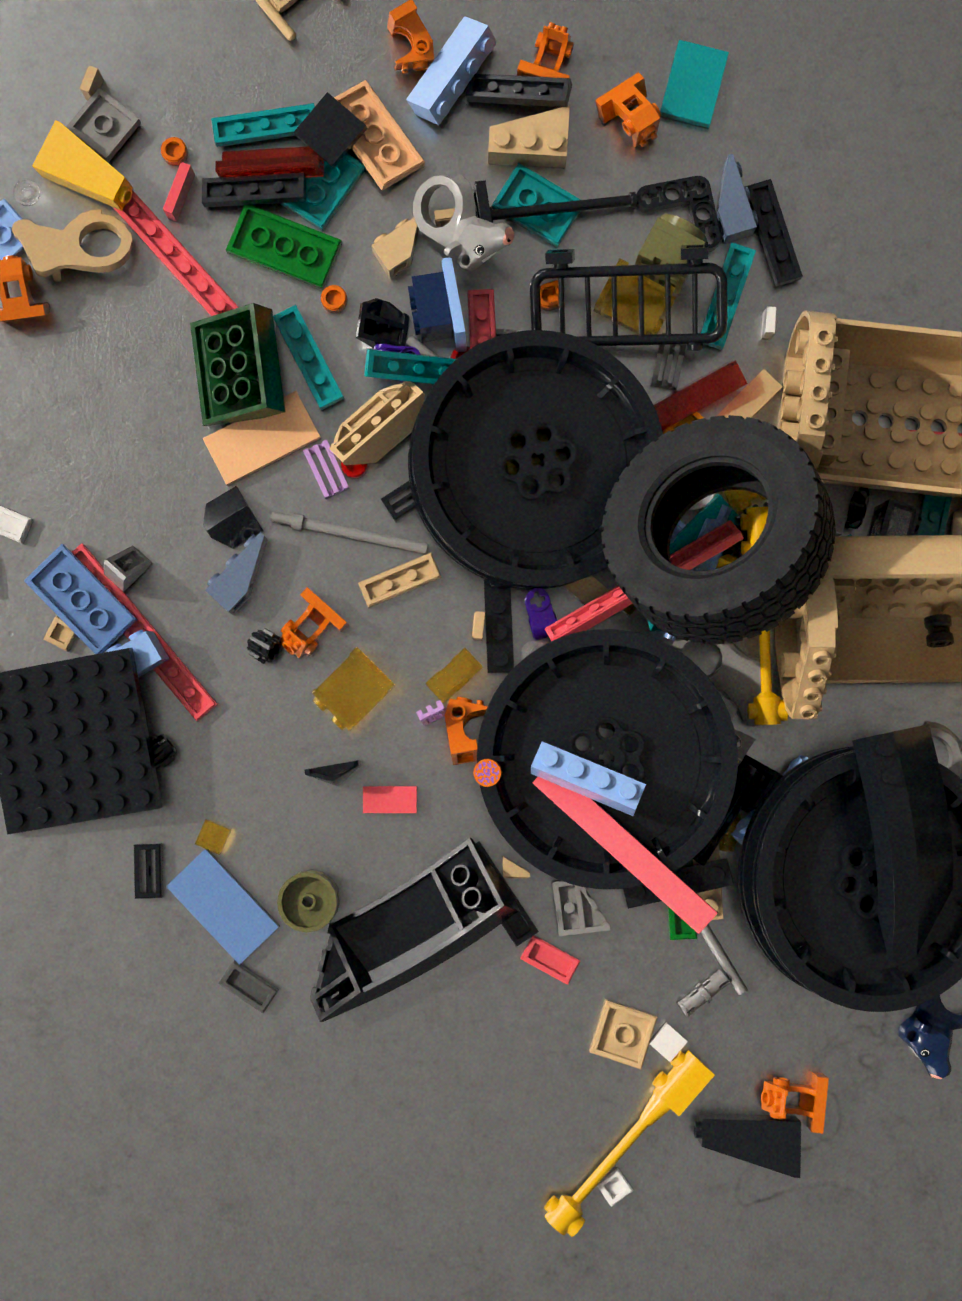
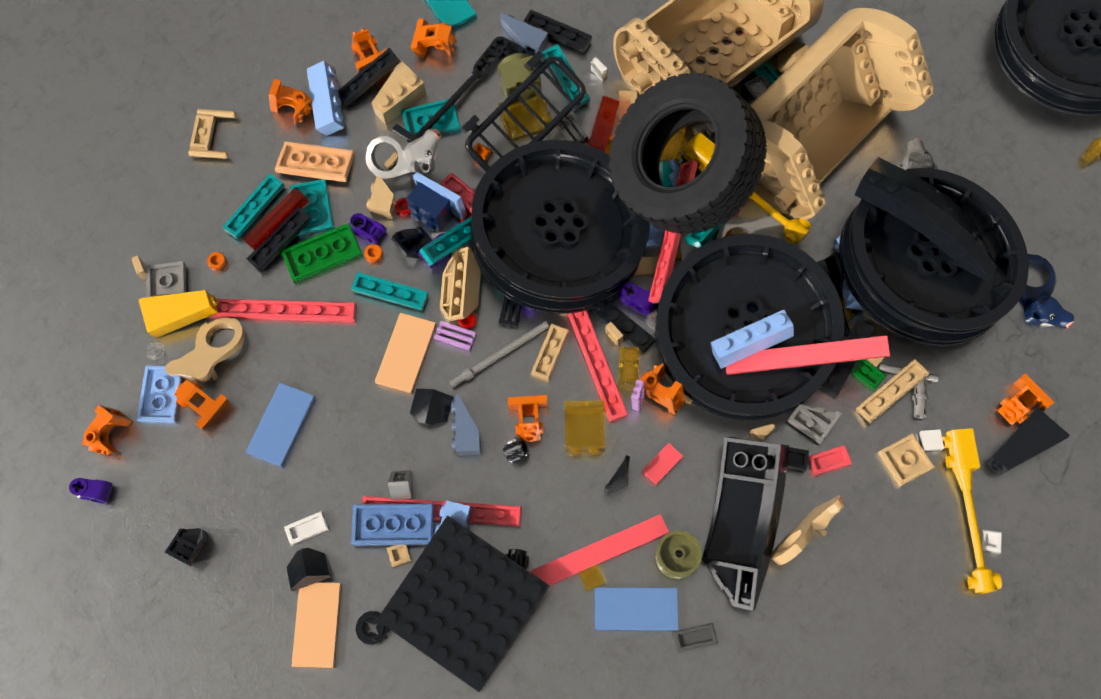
camera: 40 degrees left, 15 degrees down
black tile [134,843,163,899] -> none
coral tile [163,162,195,222] -> none
dark green slope [190,303,285,426] -> none
black tile [293,92,368,168] -> none
orange tile [473,759,502,787] -> none
black wheel [924,614,954,648] -> none
none -> medium blue tile [246,382,315,467]
none -> dark purple piece [350,213,387,244]
none -> red tile [395,198,411,217]
none -> coral tile [530,514,669,585]
none -> coral tile [567,310,628,422]
none -> tan animal [771,495,845,566]
none -> tan tile [856,359,929,424]

